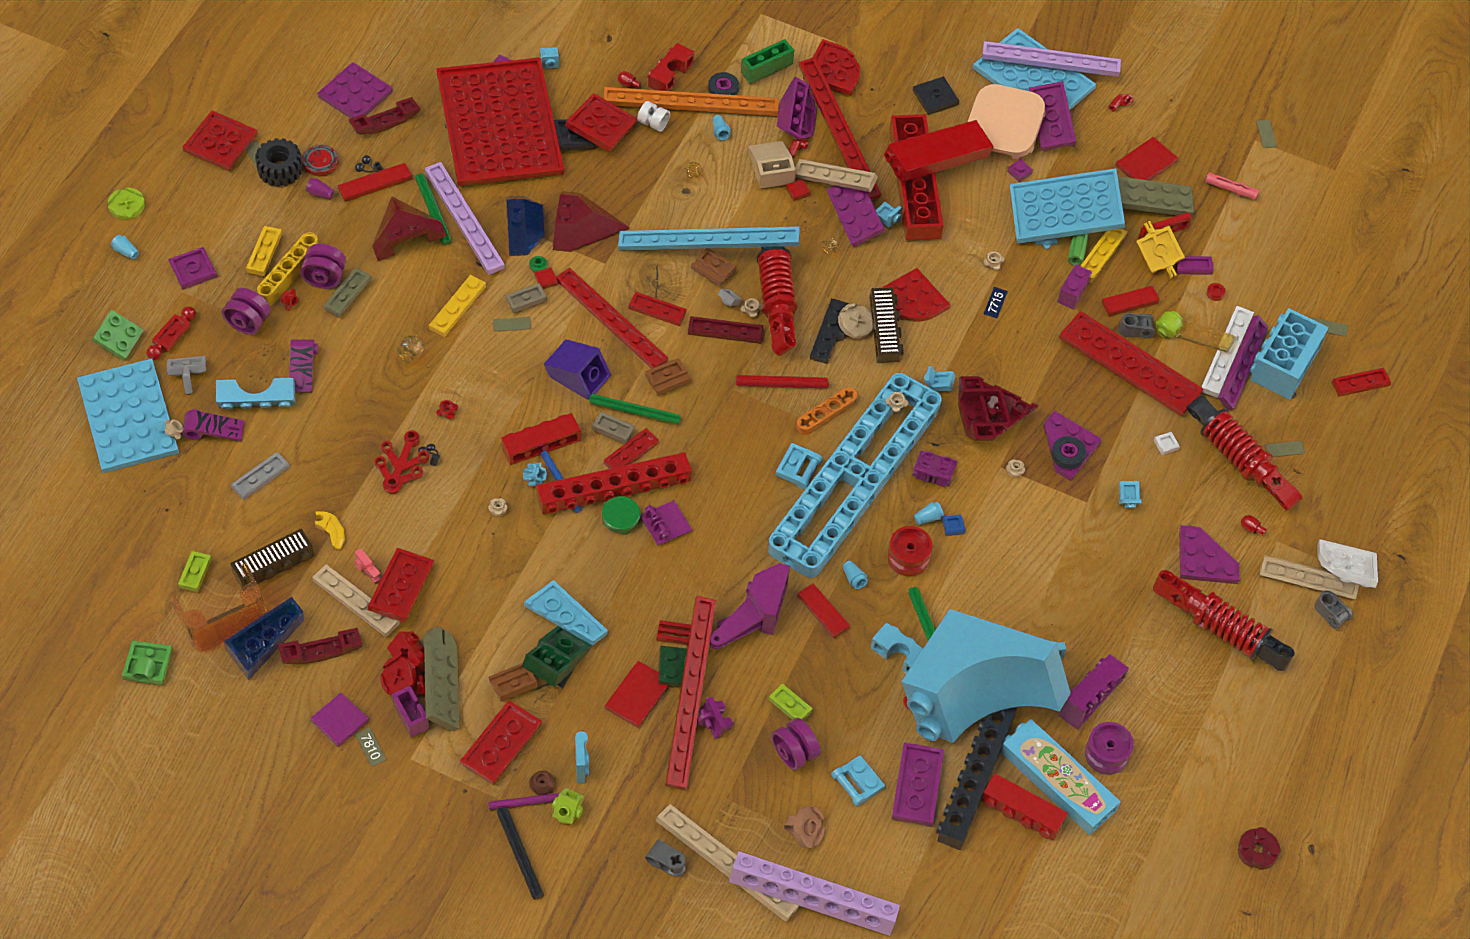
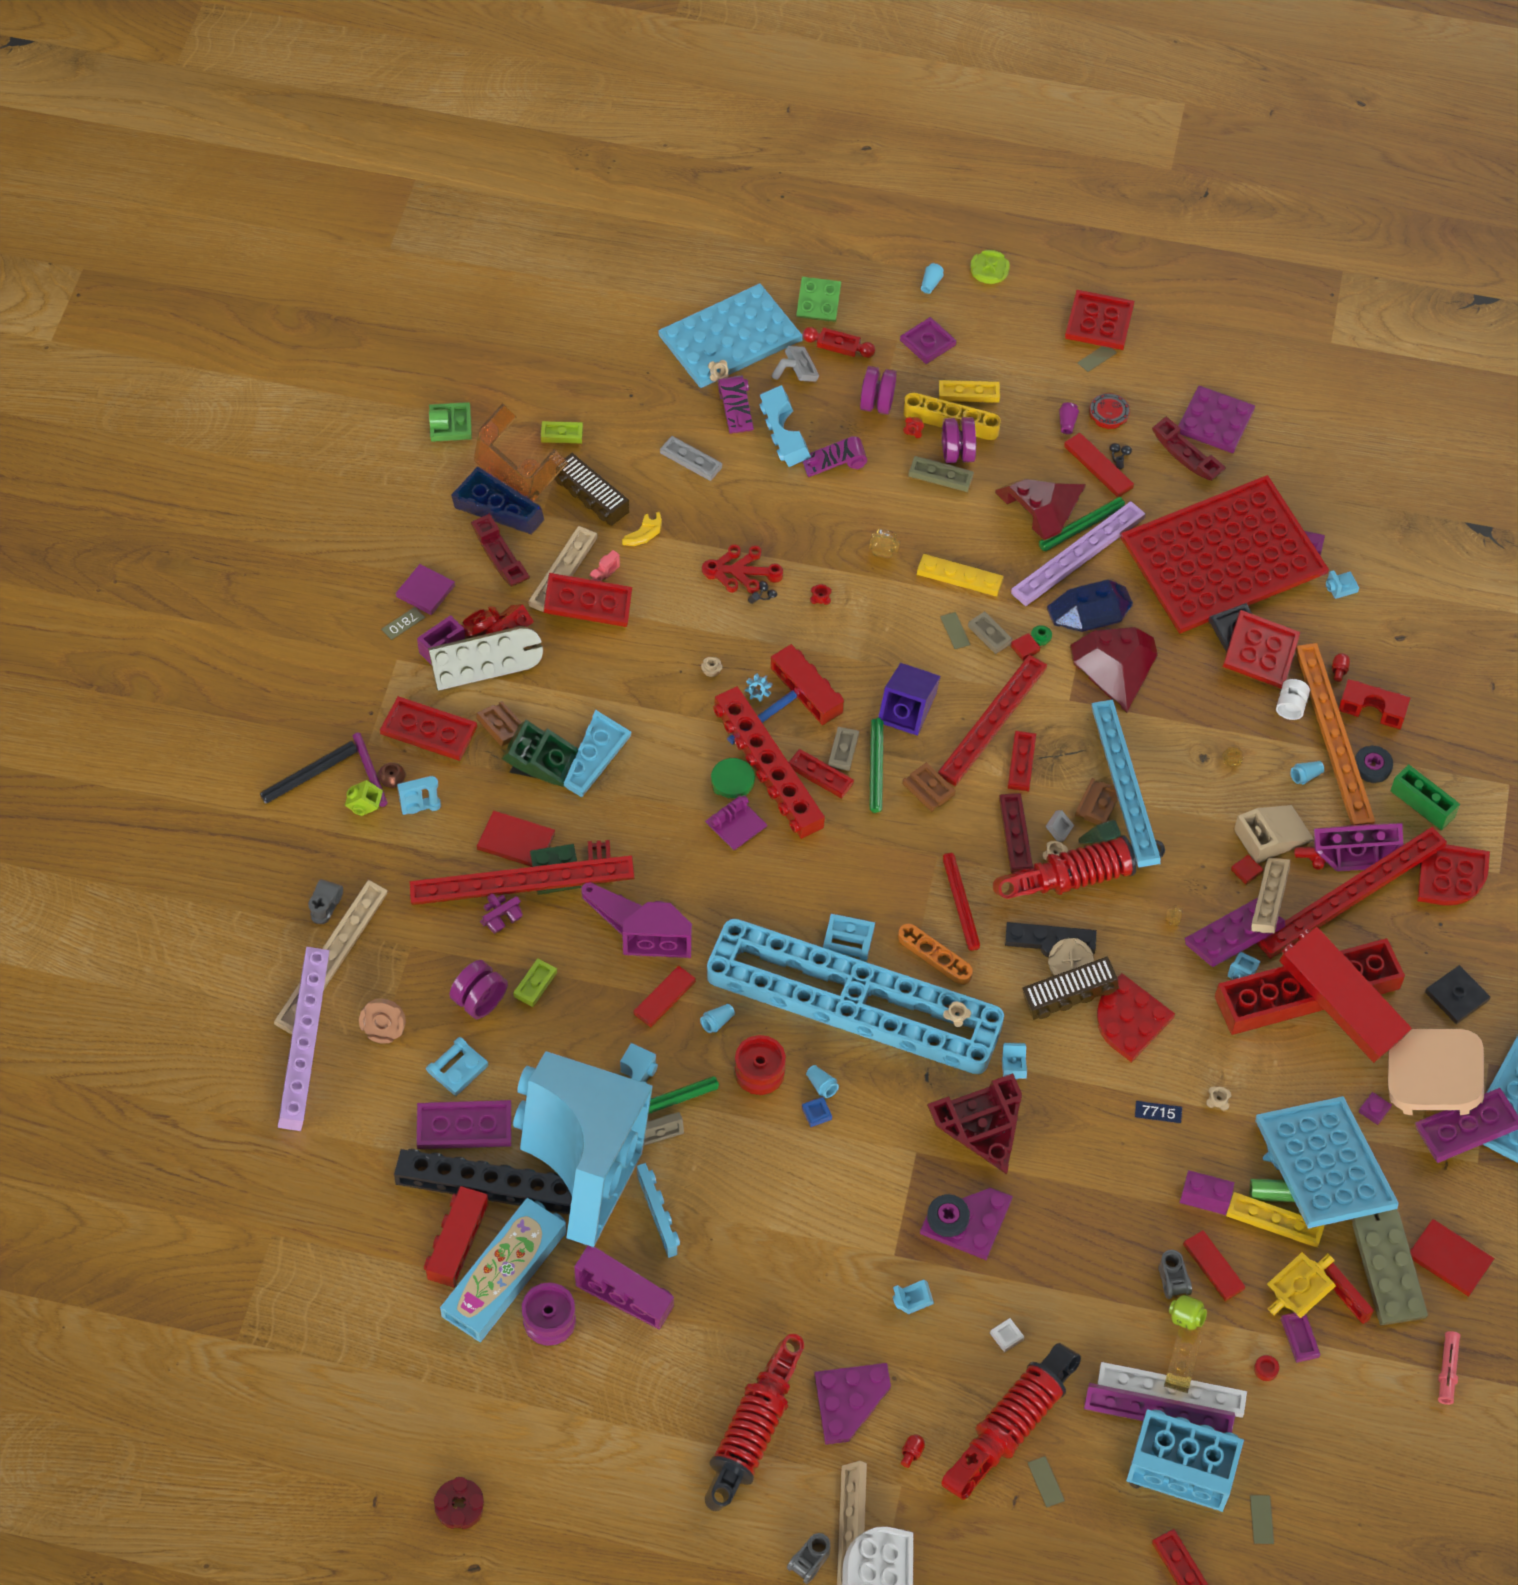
camera: 80 degrees right, 0 degrees up
black tyre [255,138,303,187] -> none
magenta hinge [912,451,957,487] -> none
tan plate [1006,459,1025,477] -> none
red plate [1059,311,1203,416] -> none
none -> clear green slope [1078,820,1121,844]

